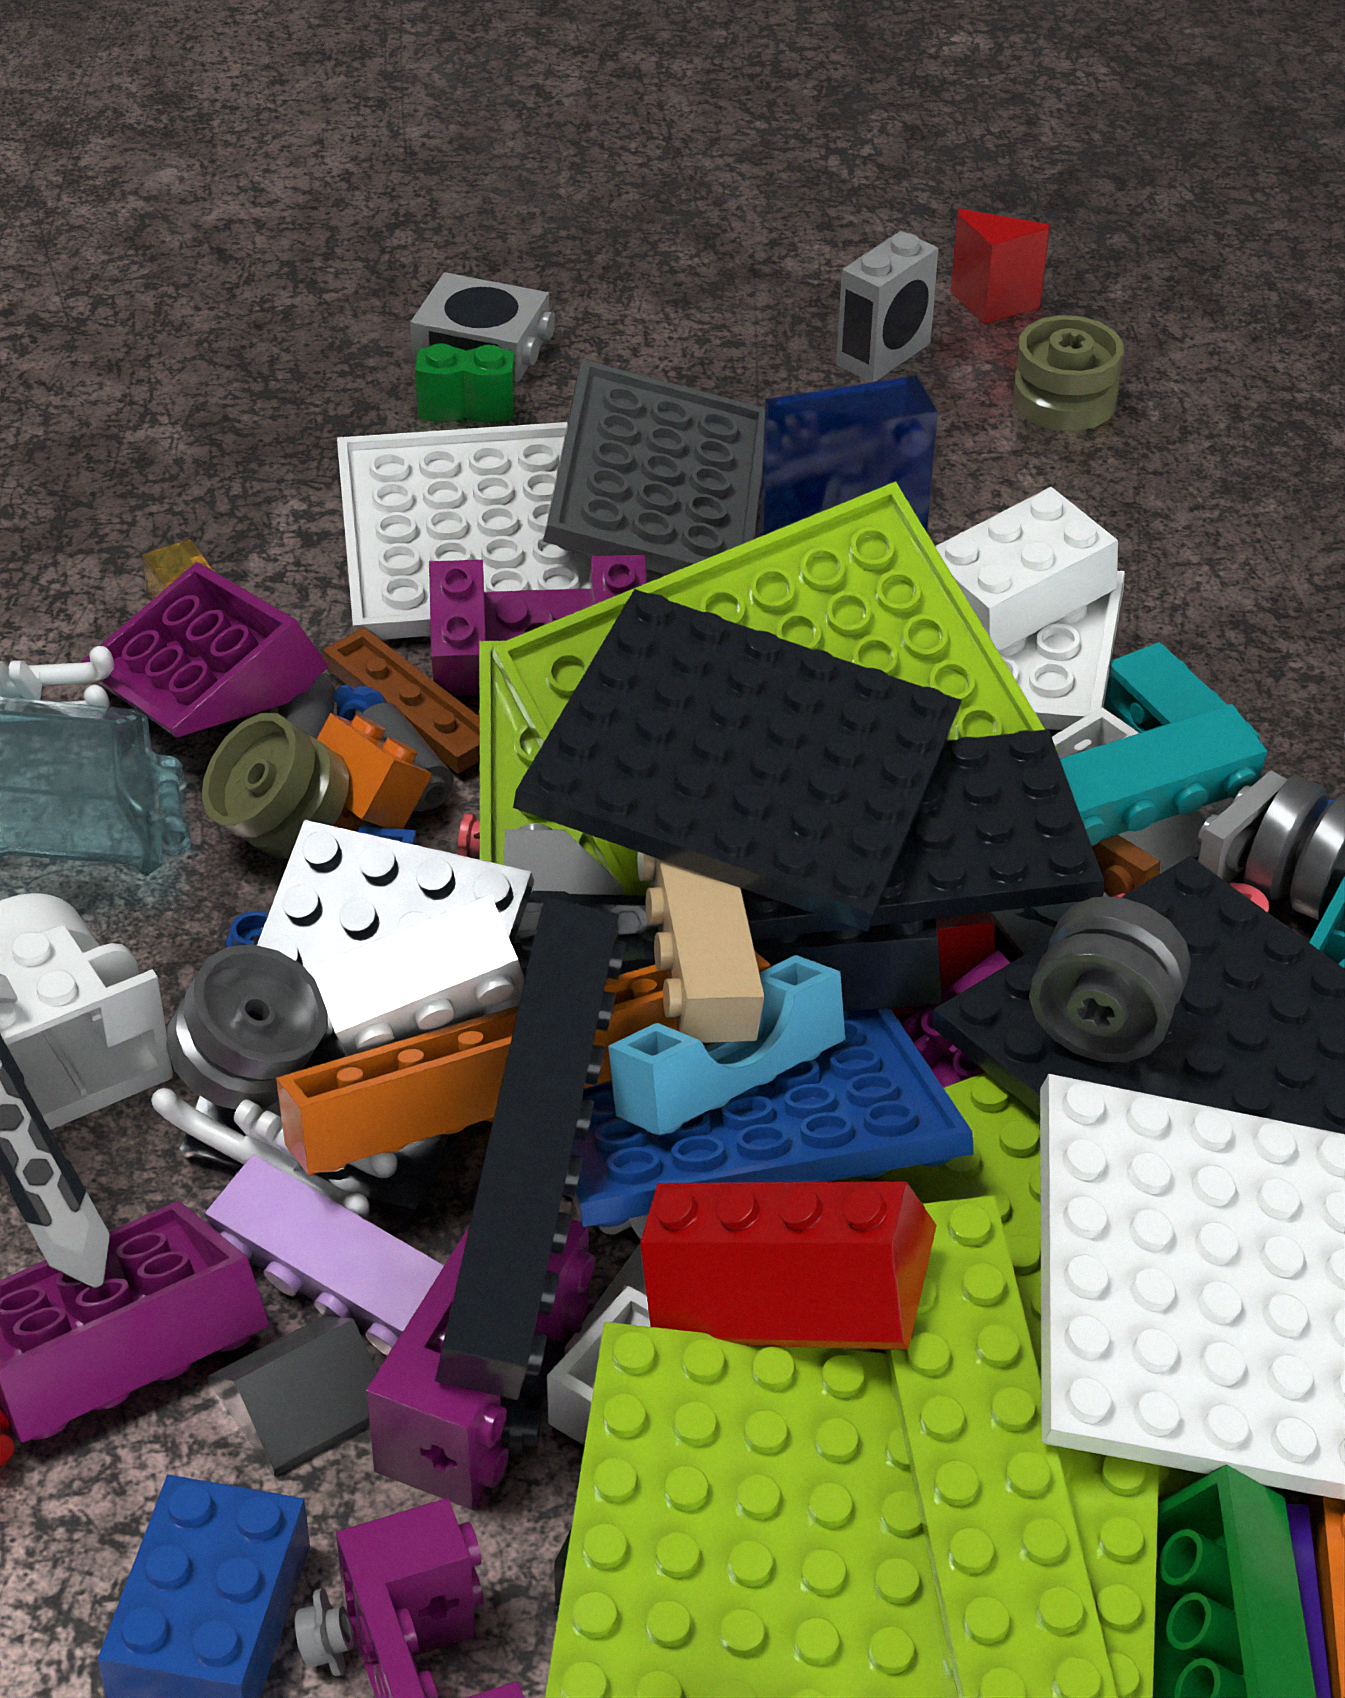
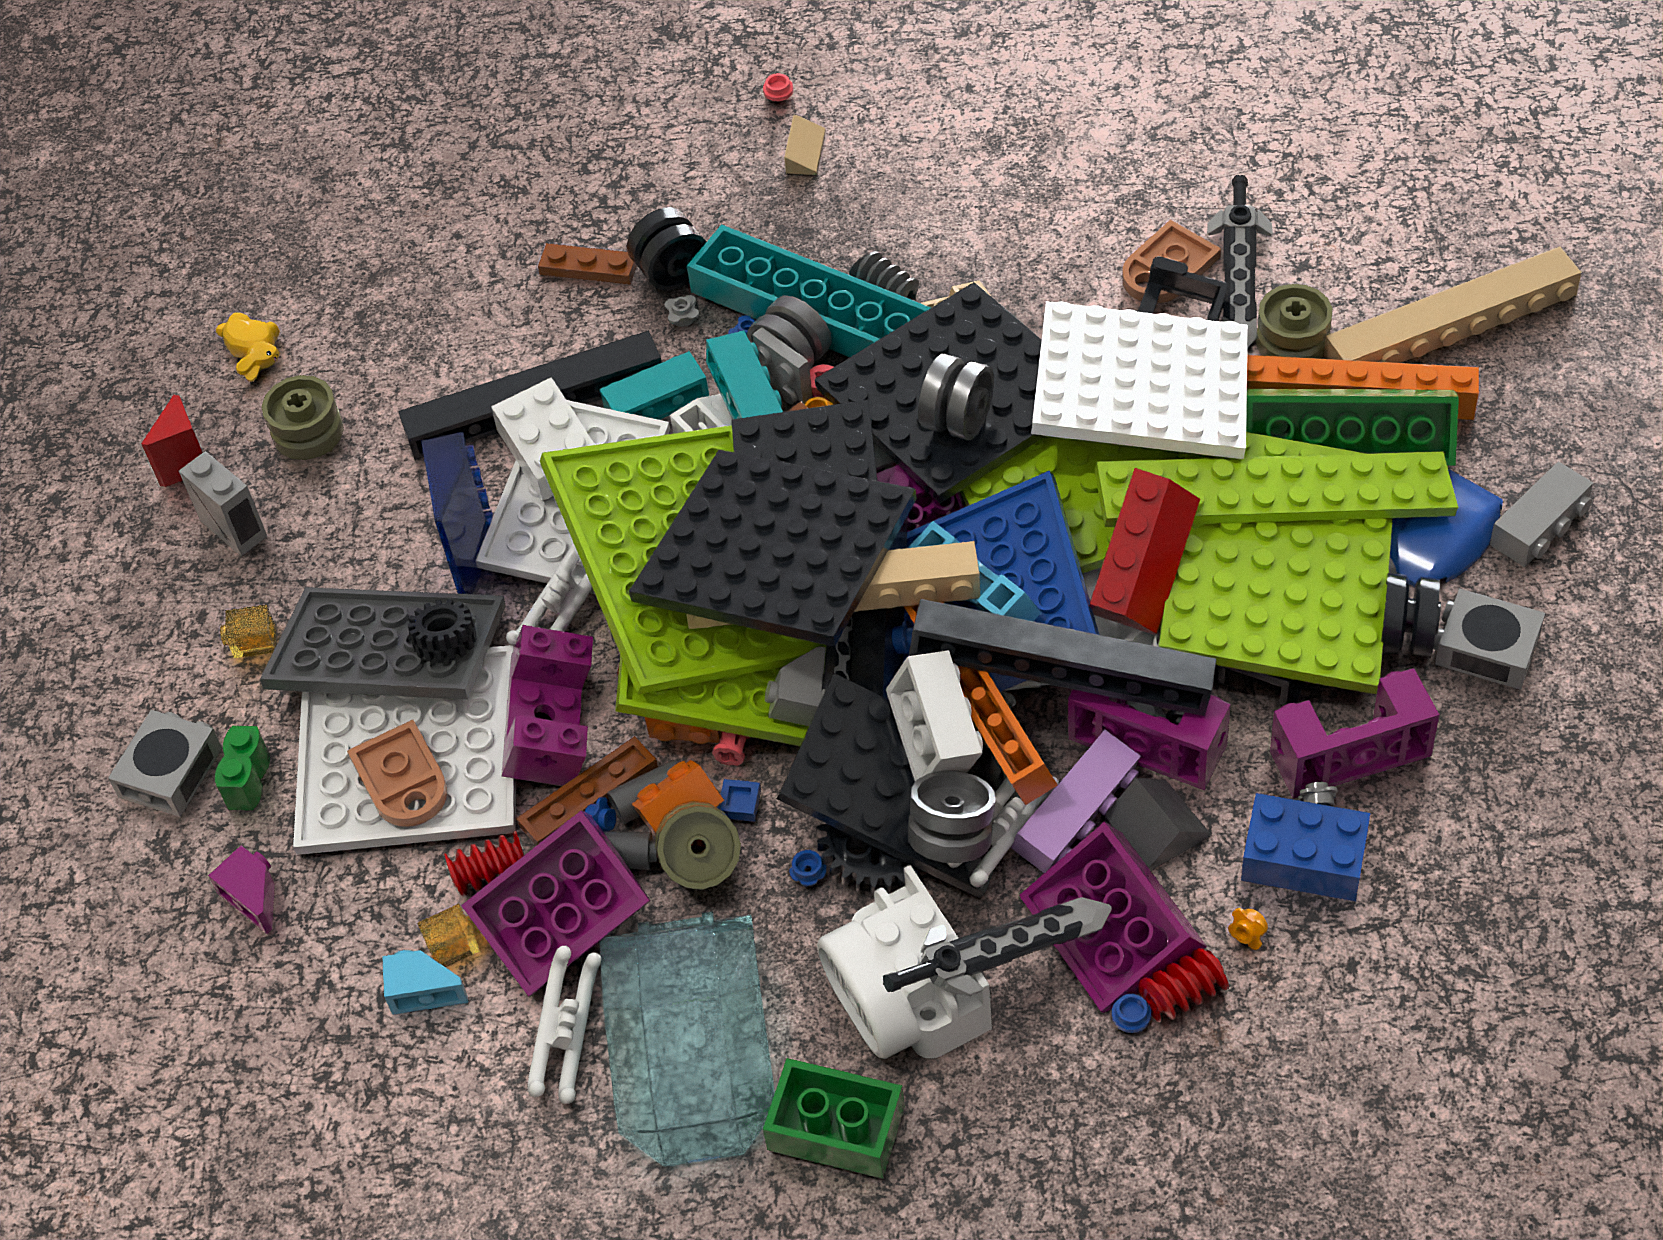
camera: 80 degrees left, 10 degrees up
none -> magenta slope [208,845,275,934]
none -> yellow animal [216,312,280,382]
none -> clear yellow brick [220,604,276,659]
none -> nougat tile [347,720,447,827]
none -> medium azure slope [382,950,468,1015]
none -> black brick [398,330,662,460]
none -> black tyre [408,599,477,663]
none -> red piece [444,830,524,897]
none -> light orange plate [1228,908,1268,950]

